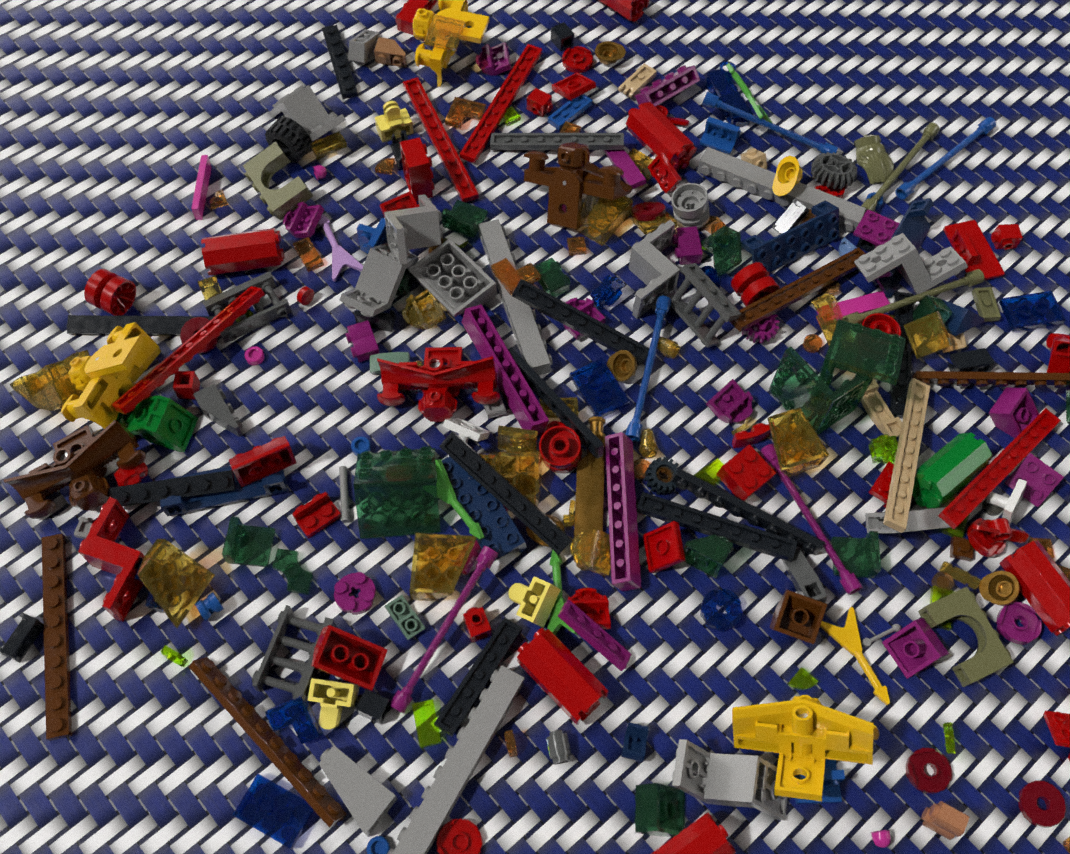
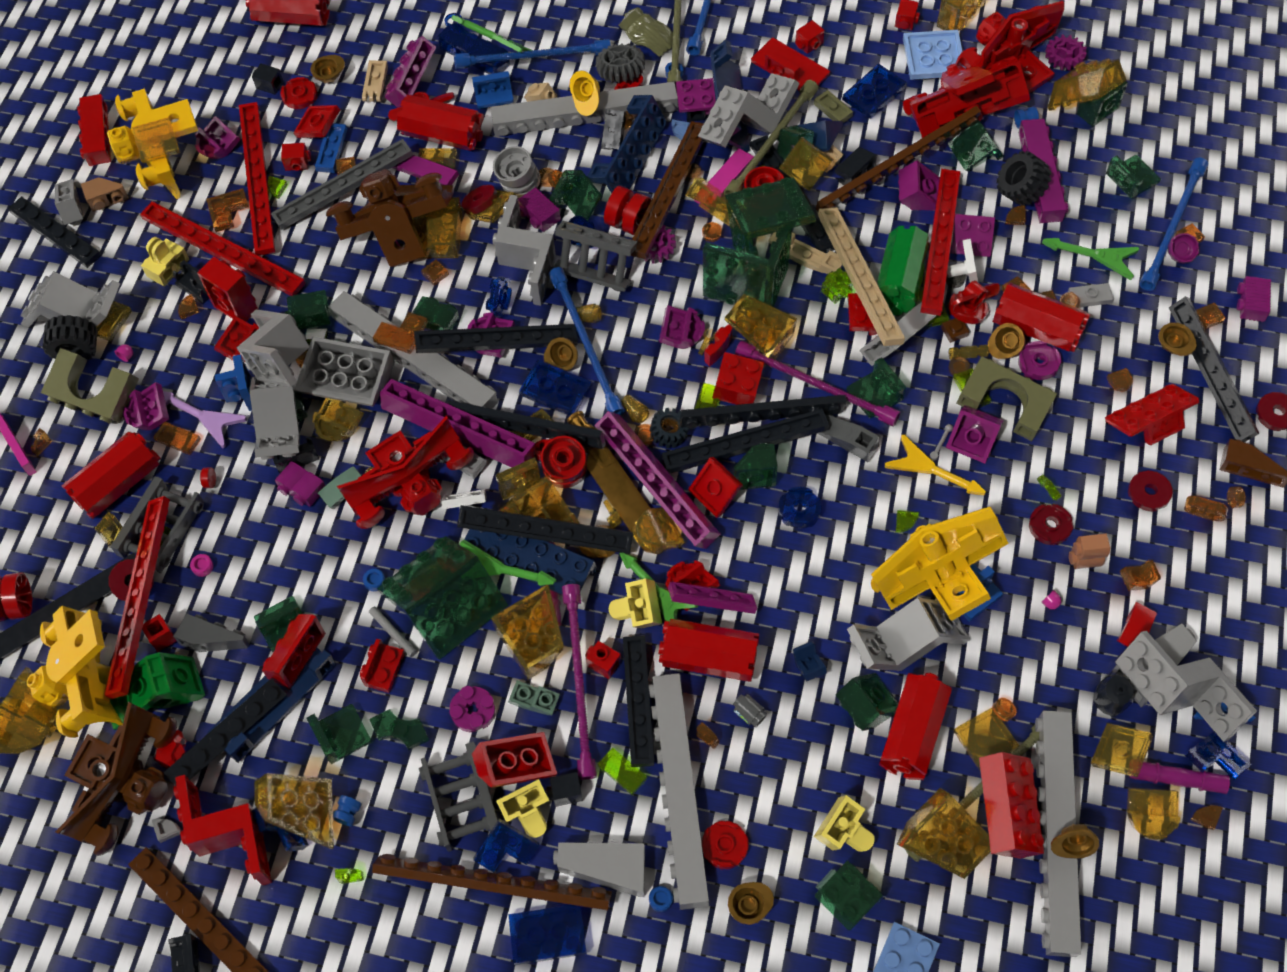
camera: 30 degrees left, 0 degrees up
red bracket [647,153,682,193] -> none
reddish brown slope [769,589,827,644] -> none
none -> clear green bracket [254,596,303,652]

